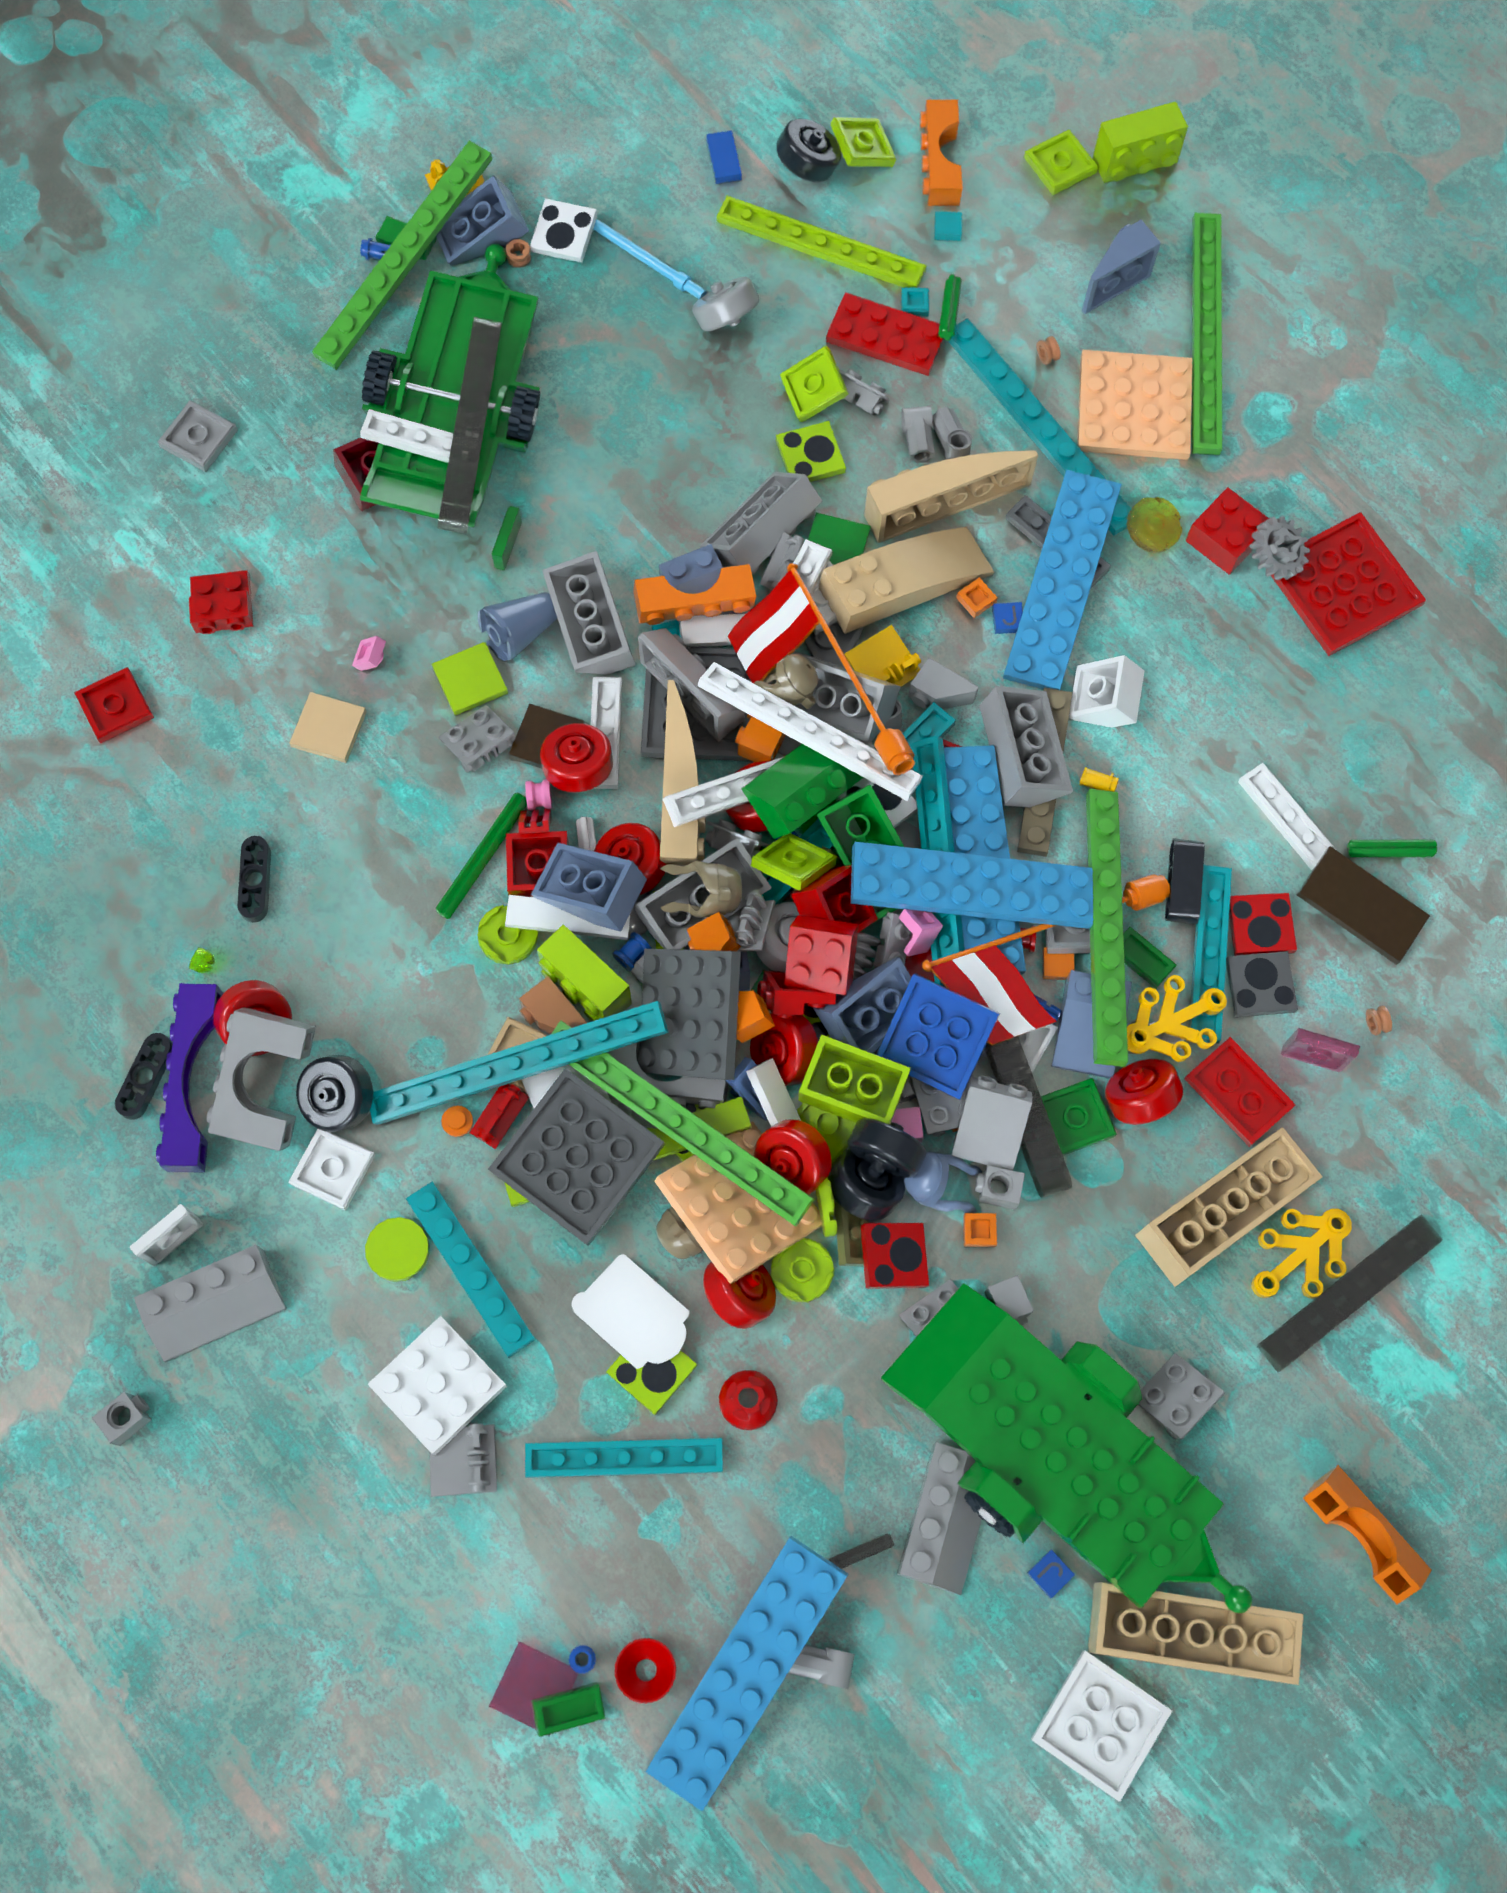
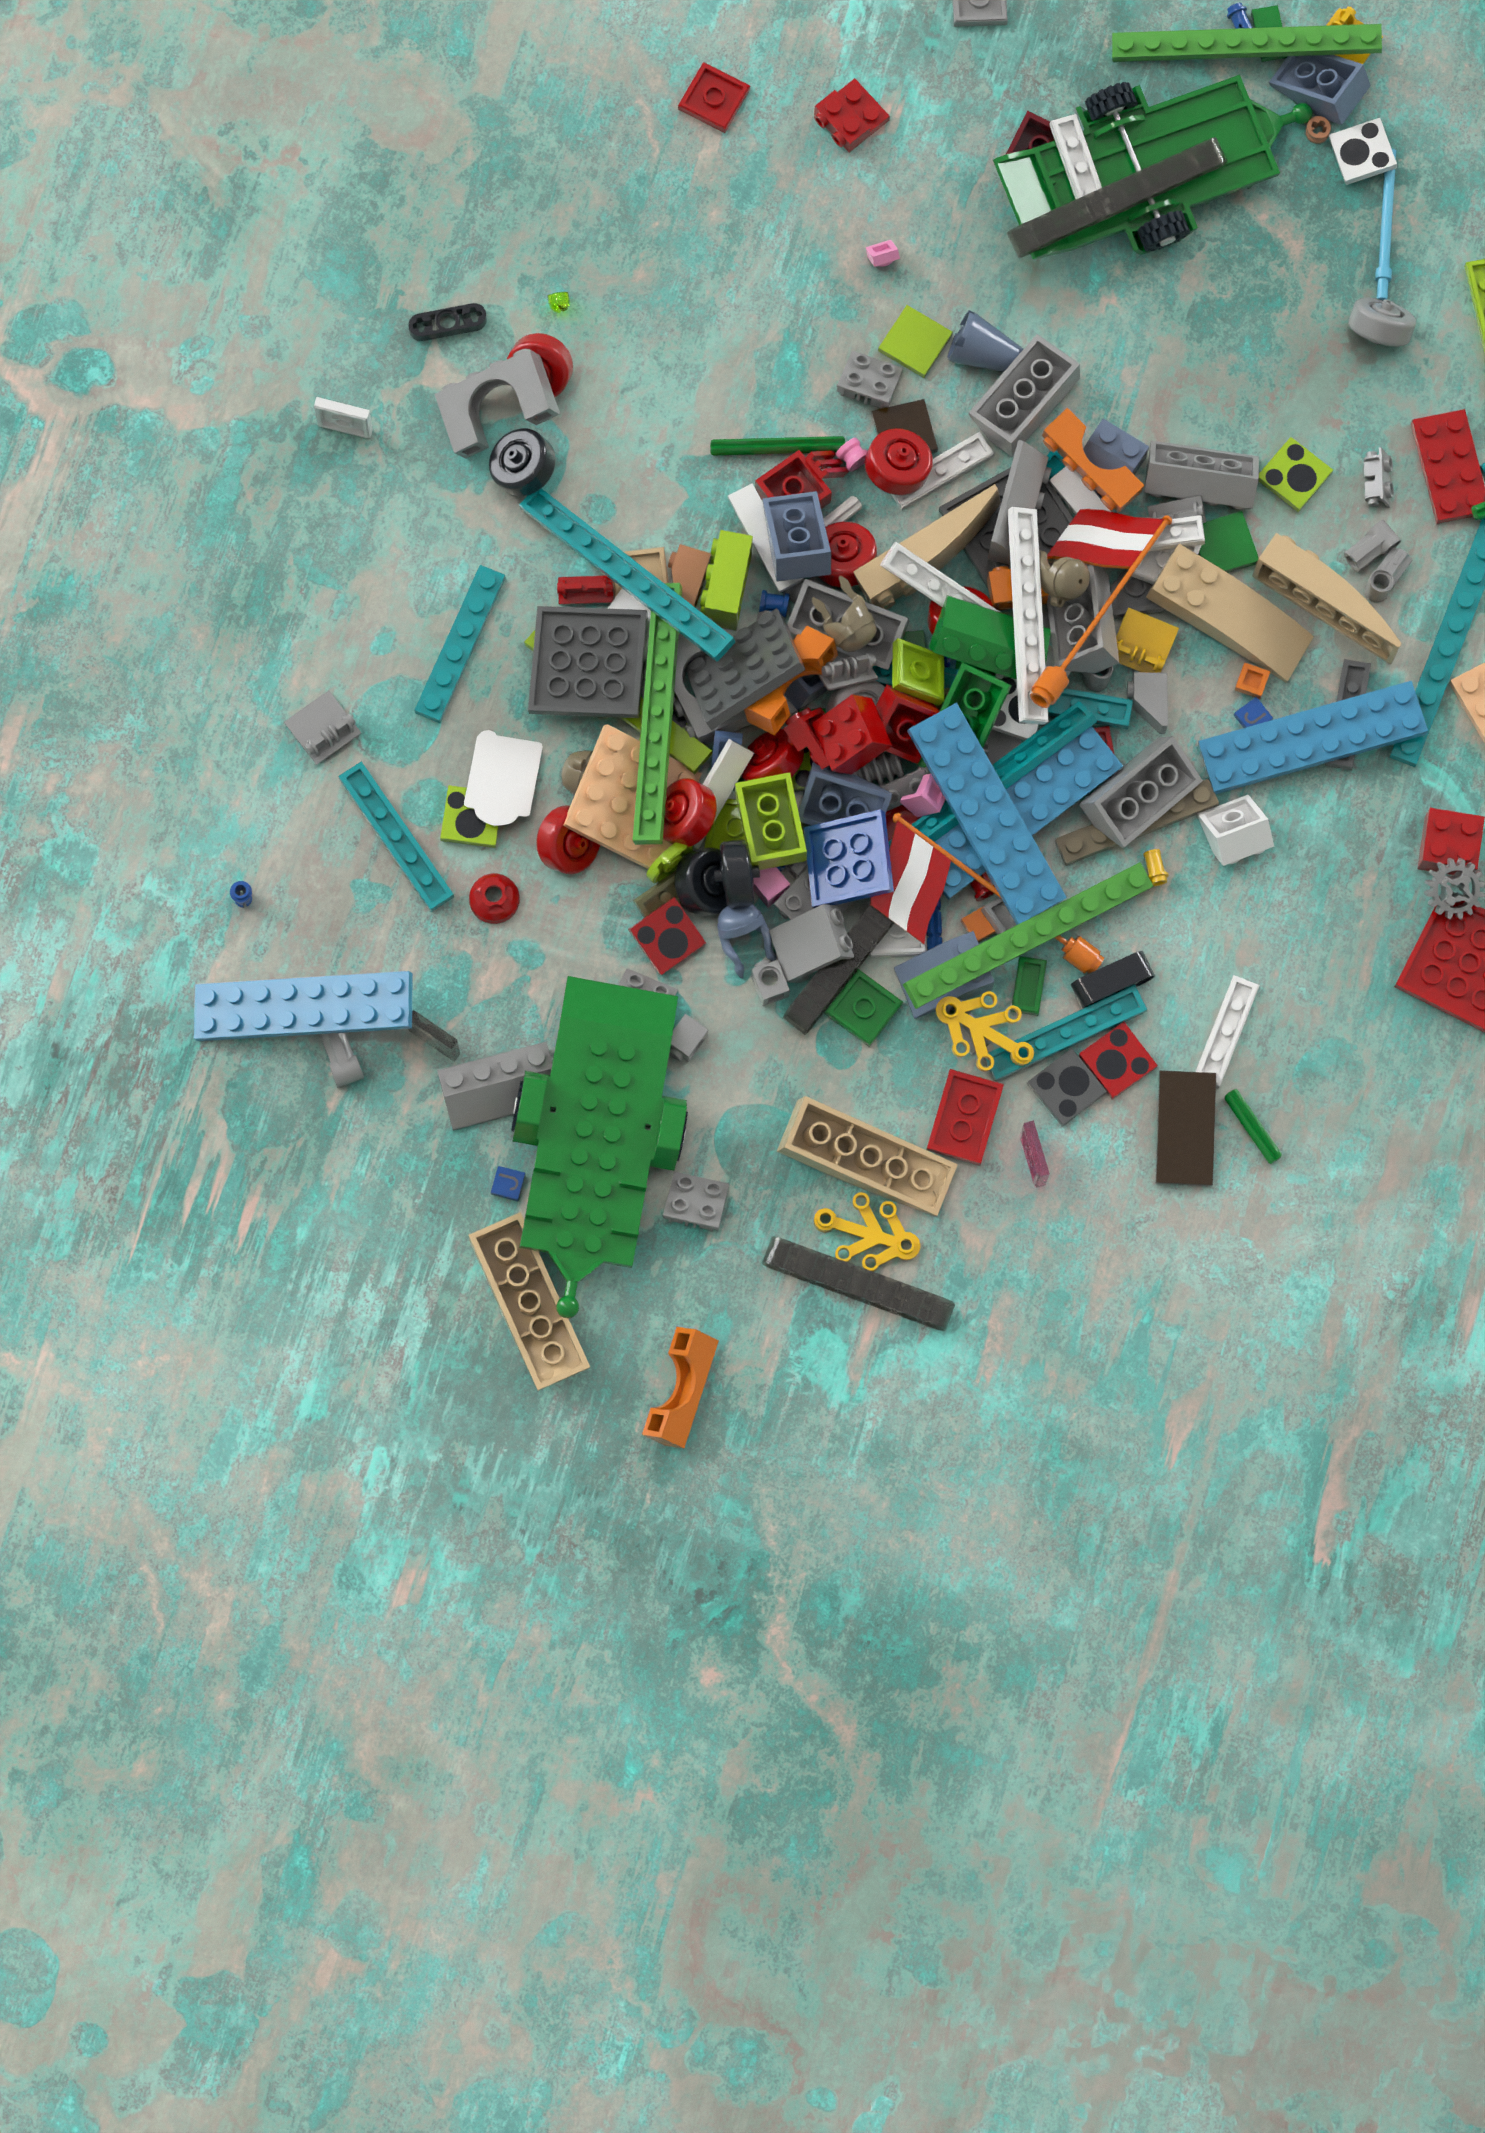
camera: 55 degrees right, 5 degrees up
light grey brick [92,1392,151,1446] -> none
light grey slope [134,1245,287,1362] -> none
dark purple arch [156,983,223,1173] -> none
black beam [237,836,271,923] -> none
white tile [288,1129,375,1211] -> none
tan tile [289,692,367,763] -> none
lime tile [365,1217,430,1282] -> none
white plate [368,1316,507,1456] -> none
orange plate [441,1105,473,1137] -> none
lime tile [477,905,538,965] -> none
clear pink tile [489,1641,579,1737] -> none
green tile [491,506,522,571] -> none
green tile [531,1682,606,1737] -> none
red piece [614,1638,676,1703] -> none
light grey hinge [705,819,770,858] -> none
lime tile [771,1238,834,1302] -> none
lime tile [780,345,849,423] -> none
orange plate [963,1213,997,1247] -> none
white plate [1030,1650,1172,1802] -> none
red wheel [1105,1059,1183,1125] -> none
clear yellow tile [1127,497,1182,553] -> none
nougat bush [1366,1005,1392,1036] -> none

